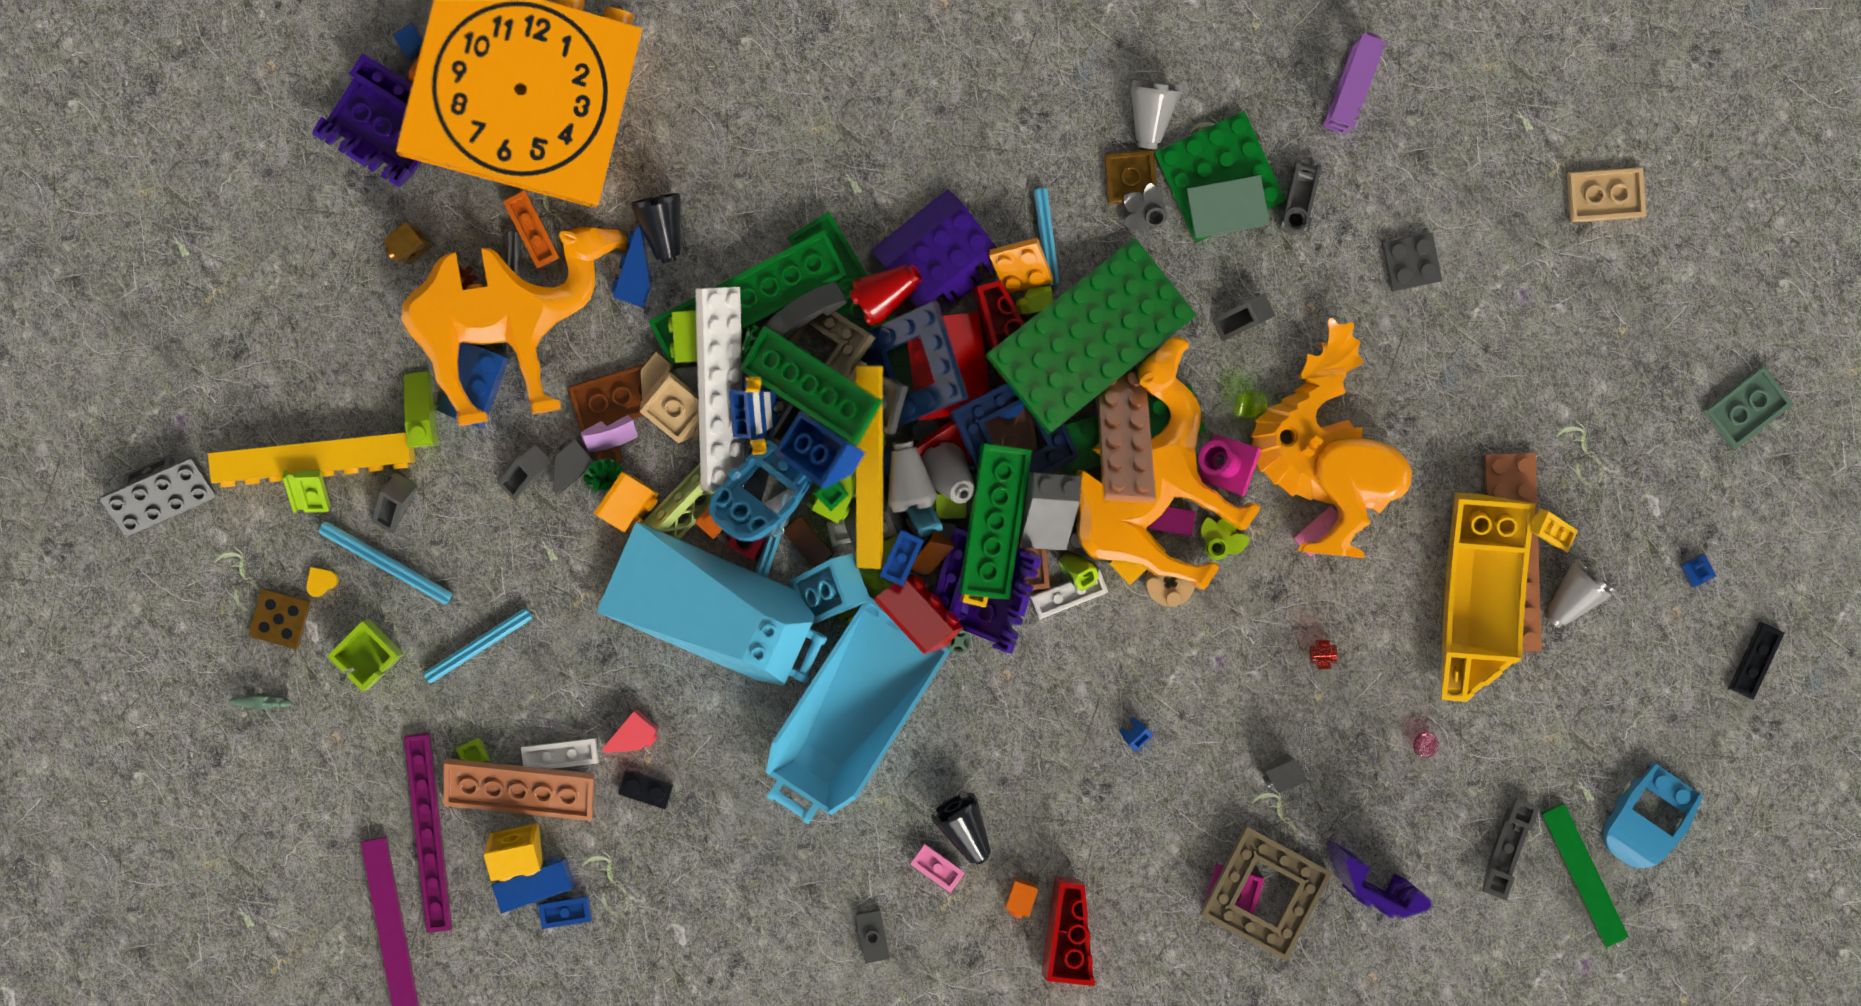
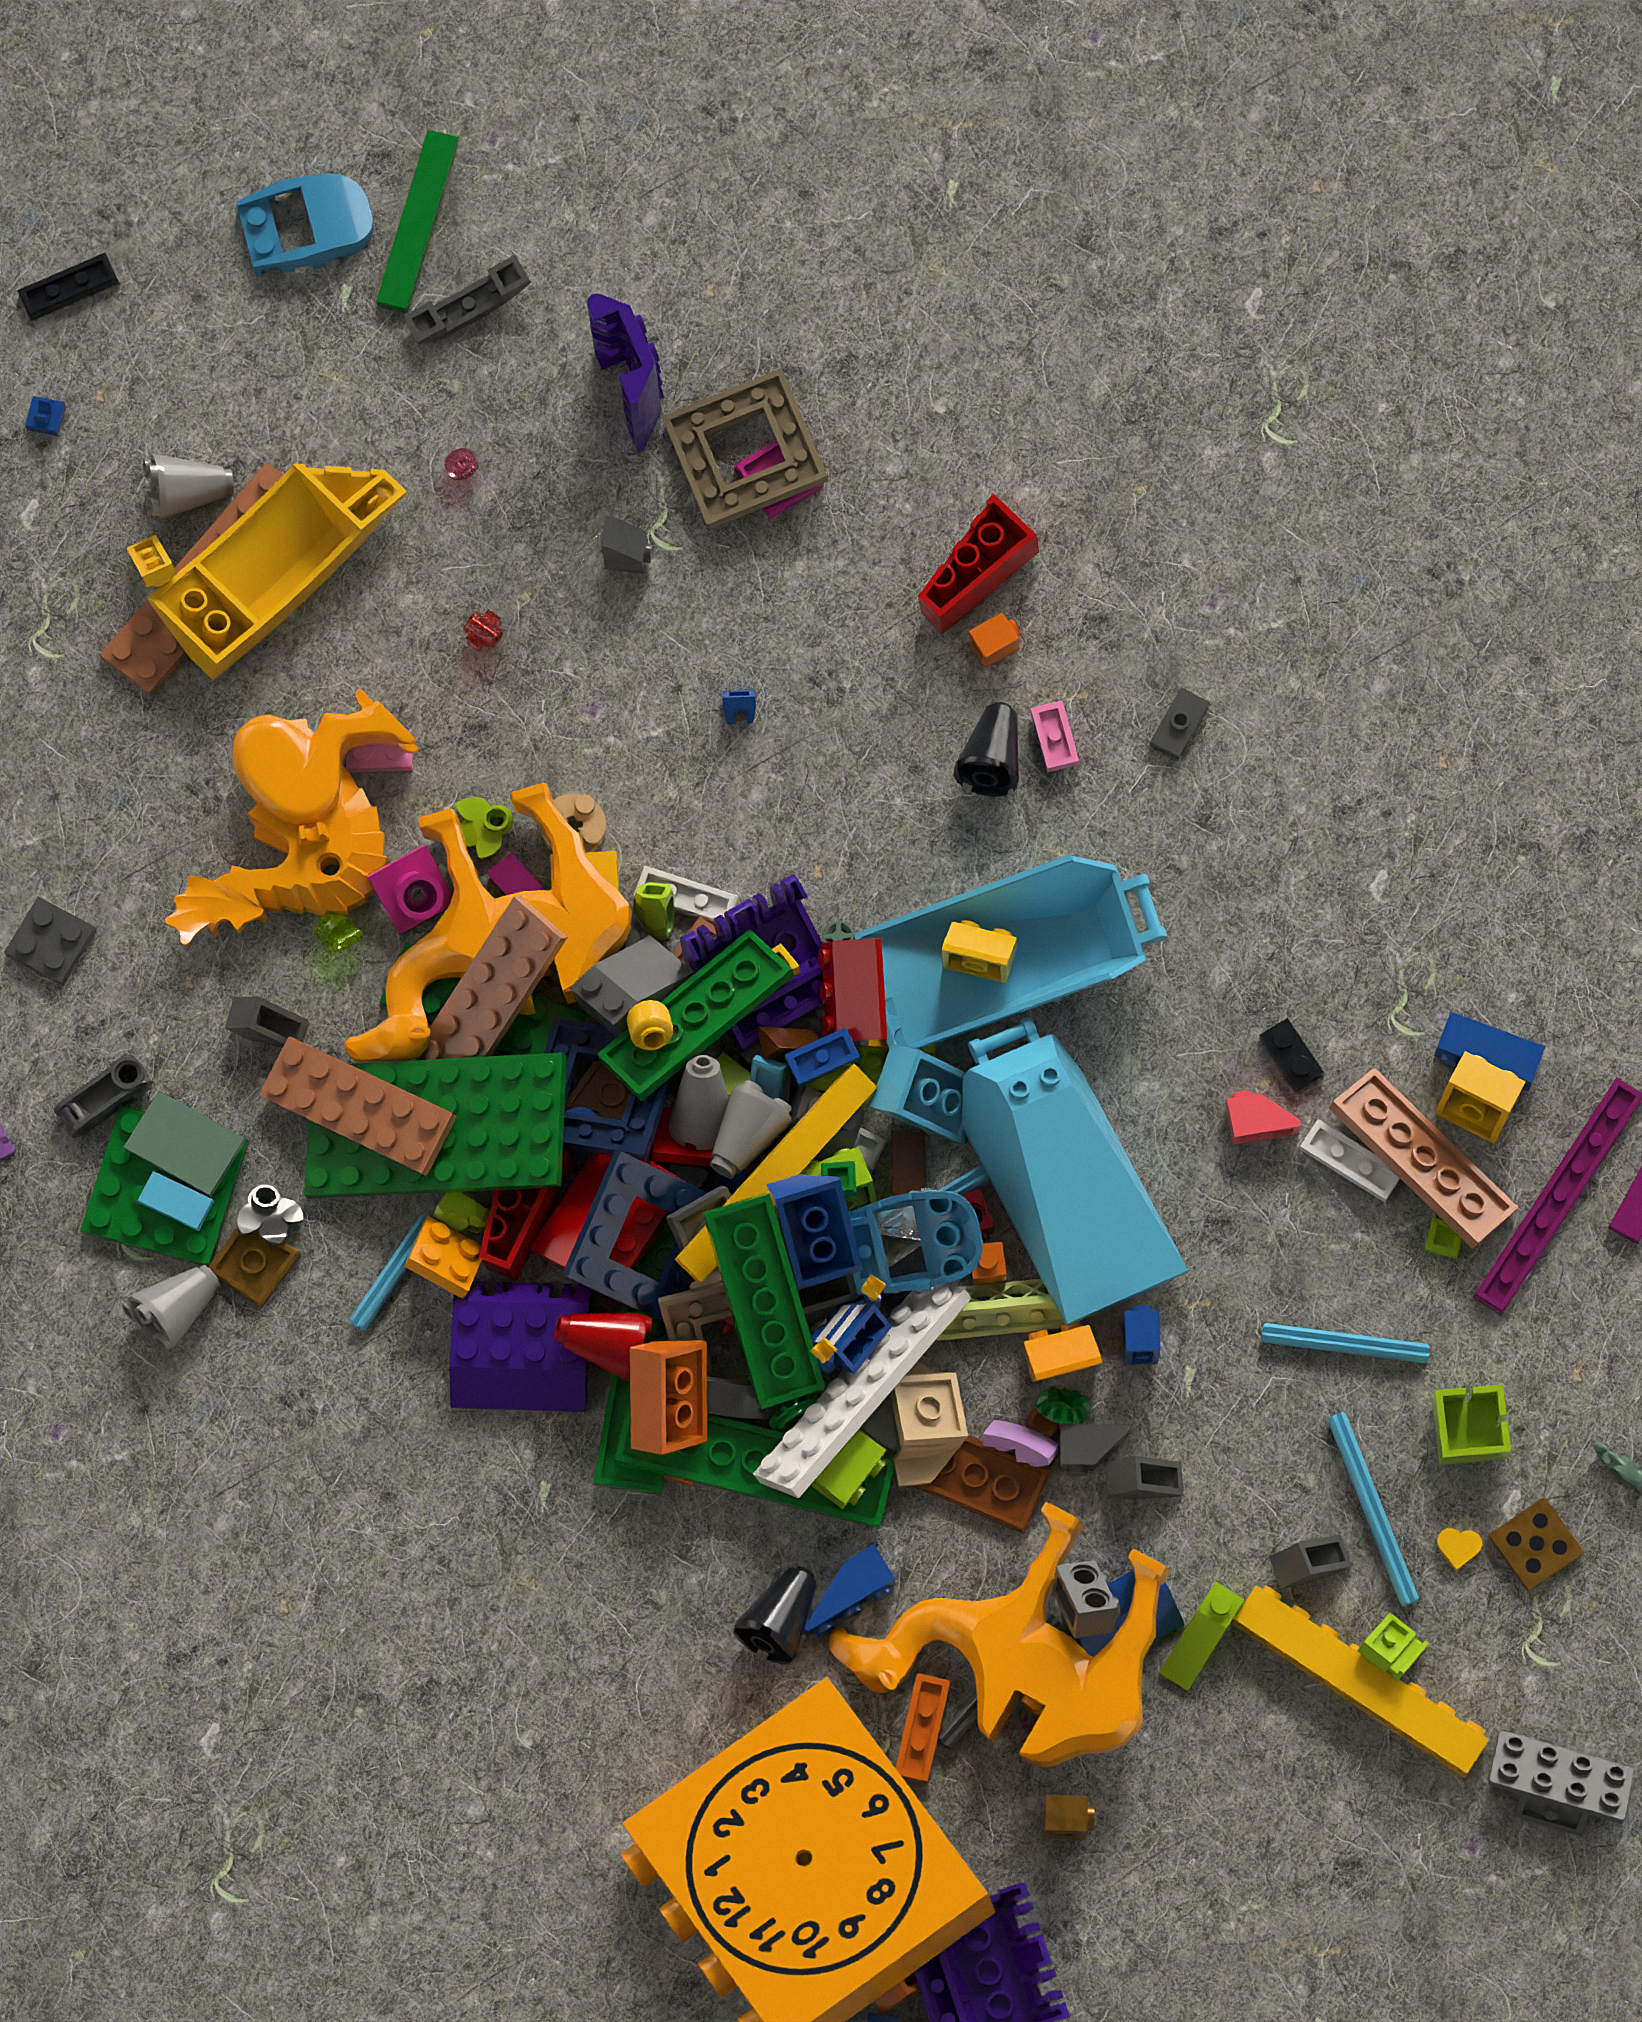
camera: 135 degrees left, 15 degrees down
blue plate [538,895,592,929] -> none
none -> medium azure tile [137,1171,214,1232]
none -> nougat plate [259,1036,457,1176]
none -> yellow head [627,1000,673,1050]
none -> orange slope [630,1340,707,1455]
none -> yellow slope [942,920,1017,984]
none -> dark grey brick [1052,1560,1120,1639]
none -> blue brick [1122,1305,1161,1365]

